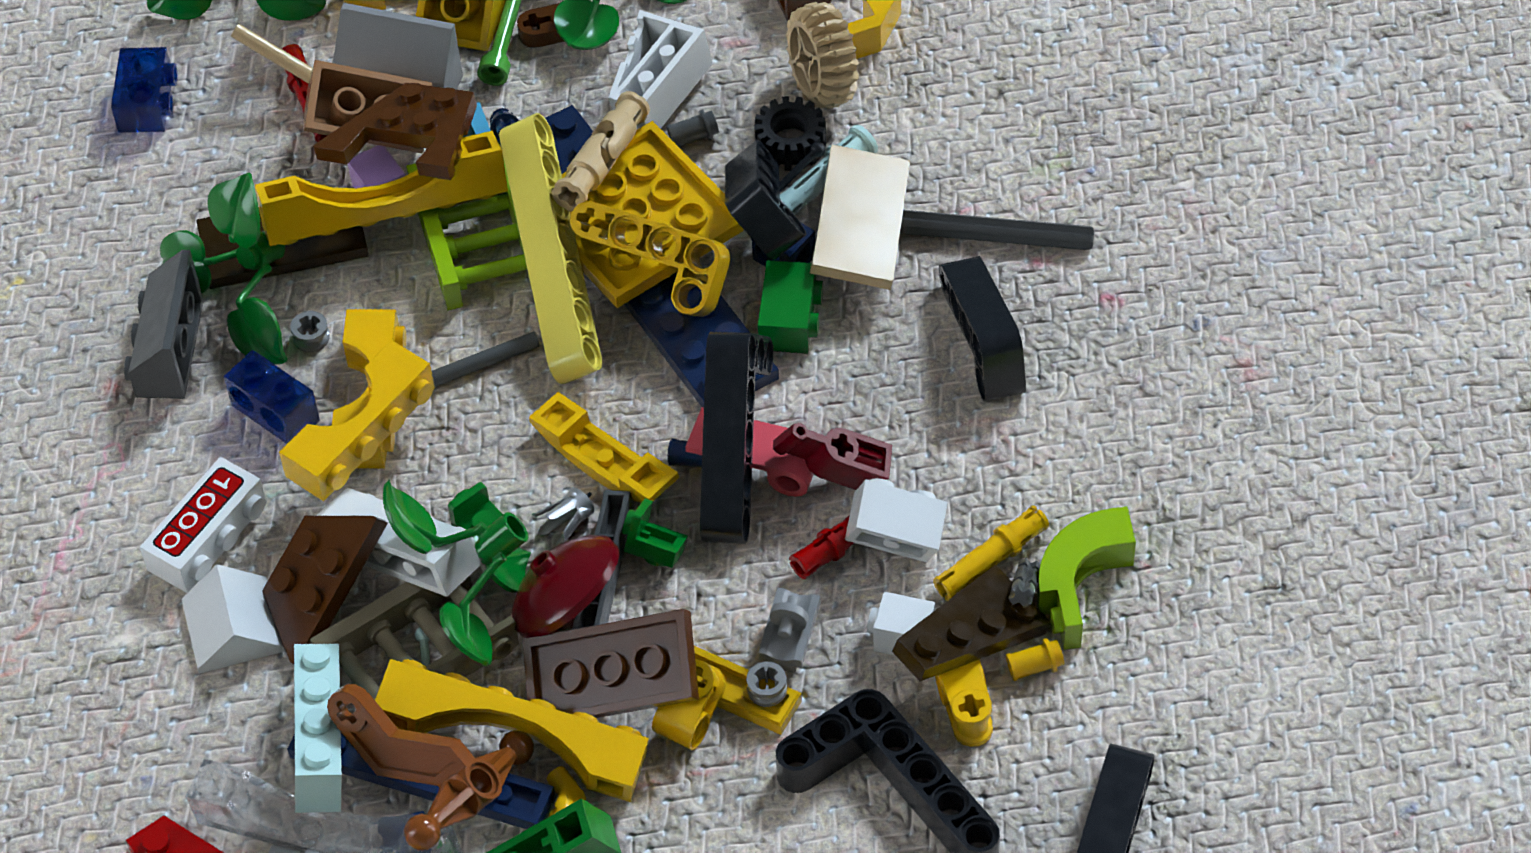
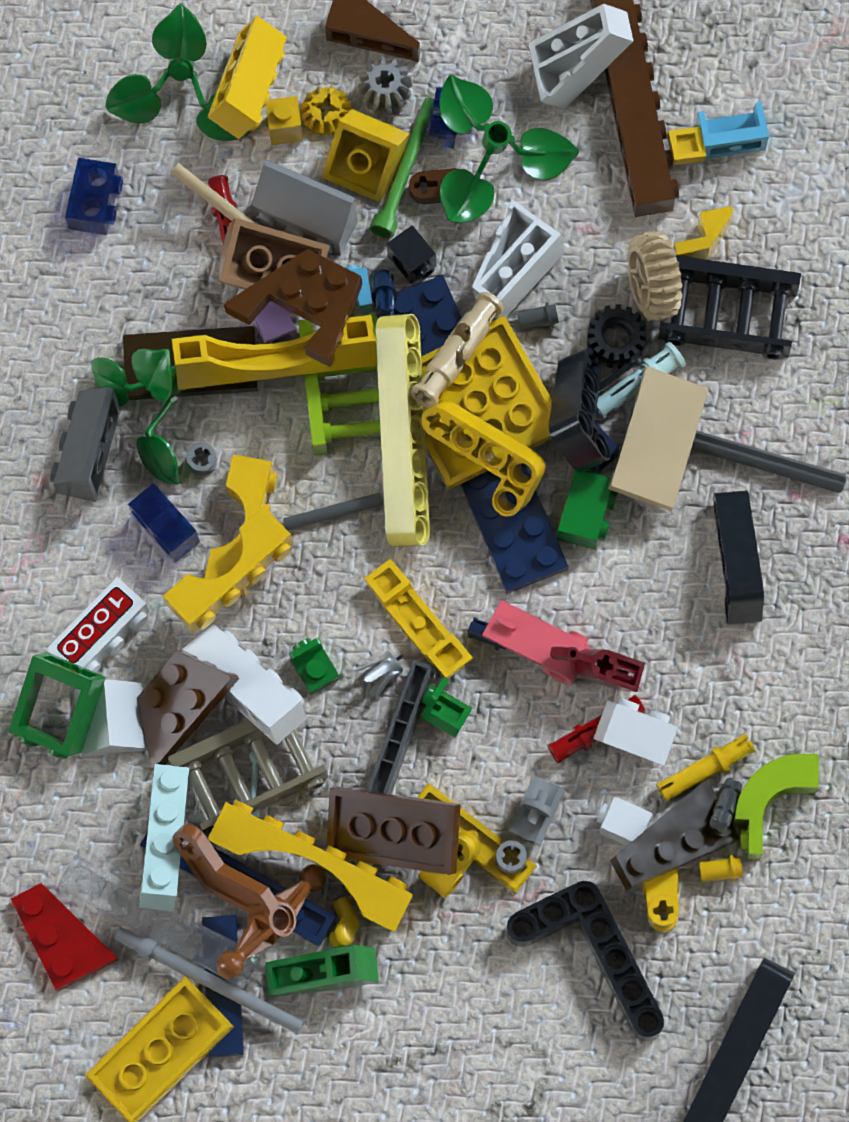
camera: 10 degrees right, 20 degrees up
green plant [383,480,531,667] -> none
dark red dish [512,535,619,638] -> none
black beam [700,332,773,544] -> none
none -> green window [8,652,106,759]
none -> black brick [386,225,437,284]
none -> black fence [658,255,801,360]

